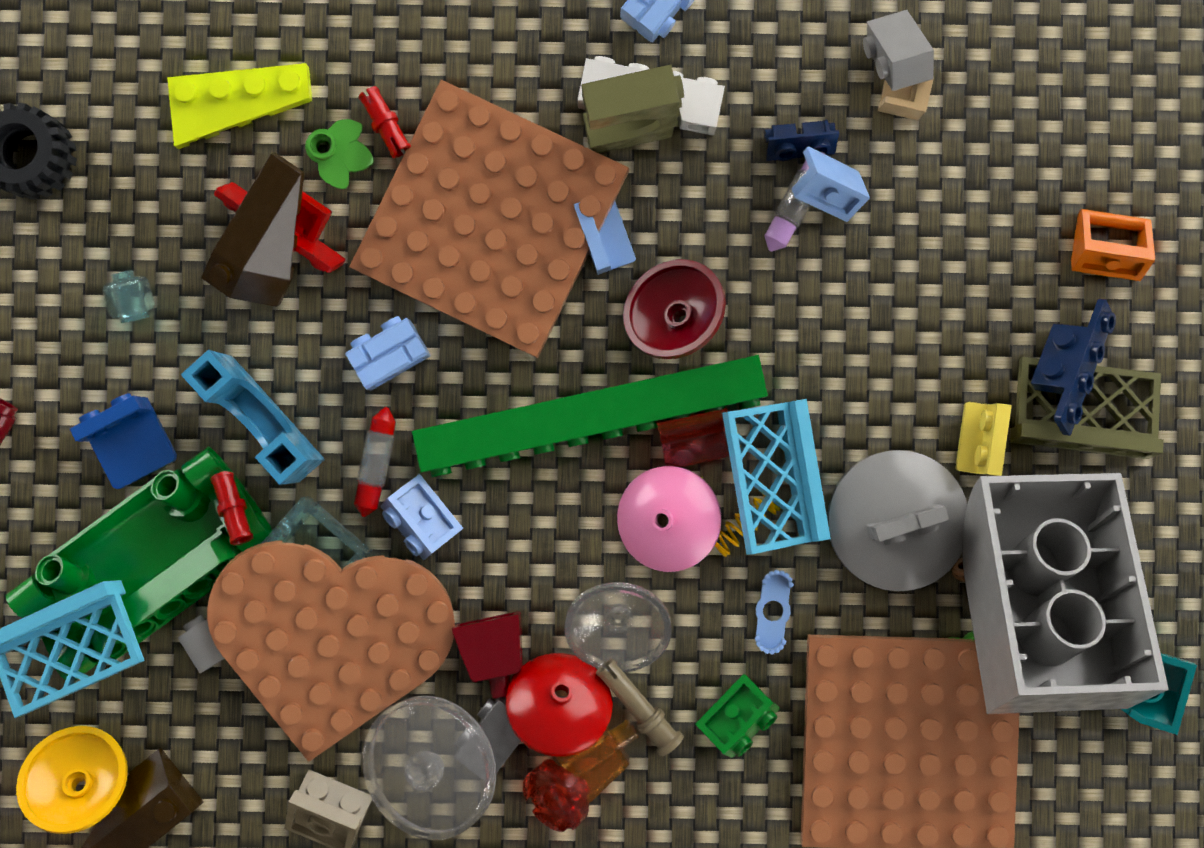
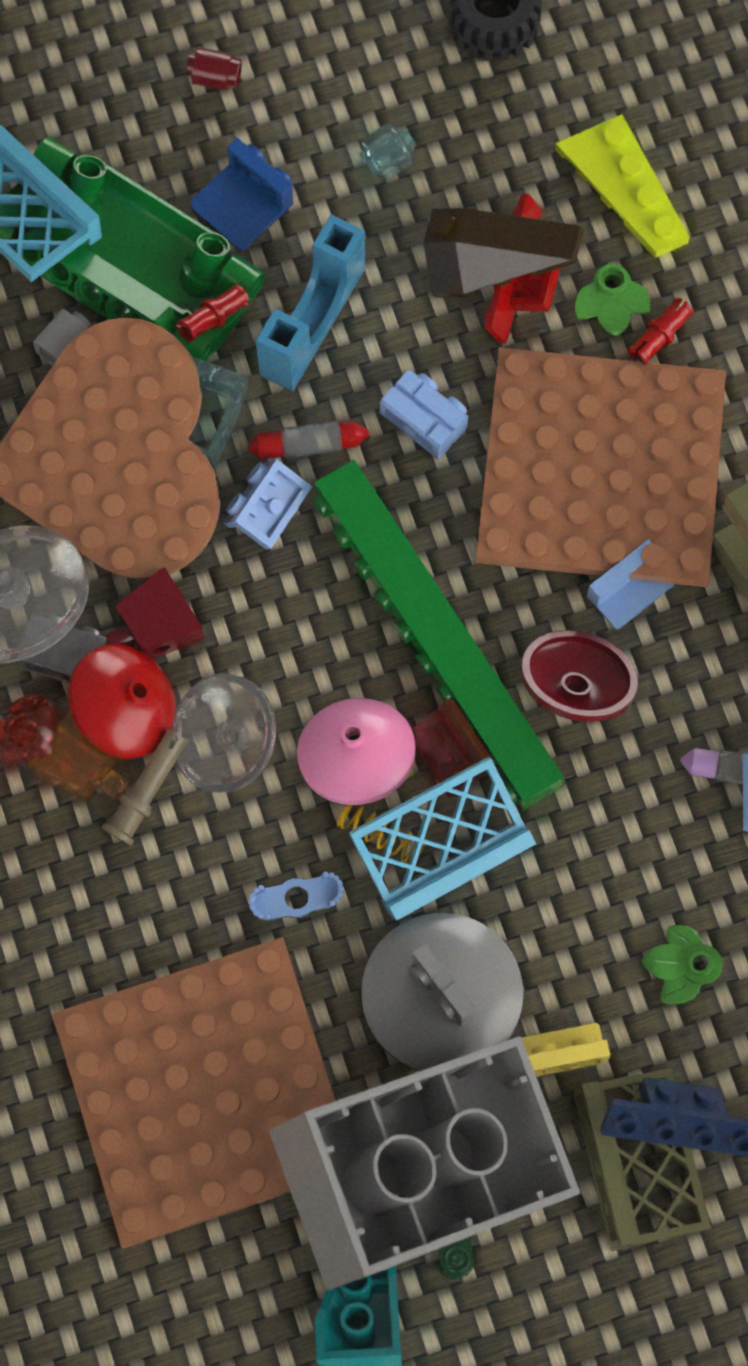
camera: 70 degrees right, 15 degrees down
green bracket [695,674,780,758] -> none
none -> bright green plate [642,925,723,1005]

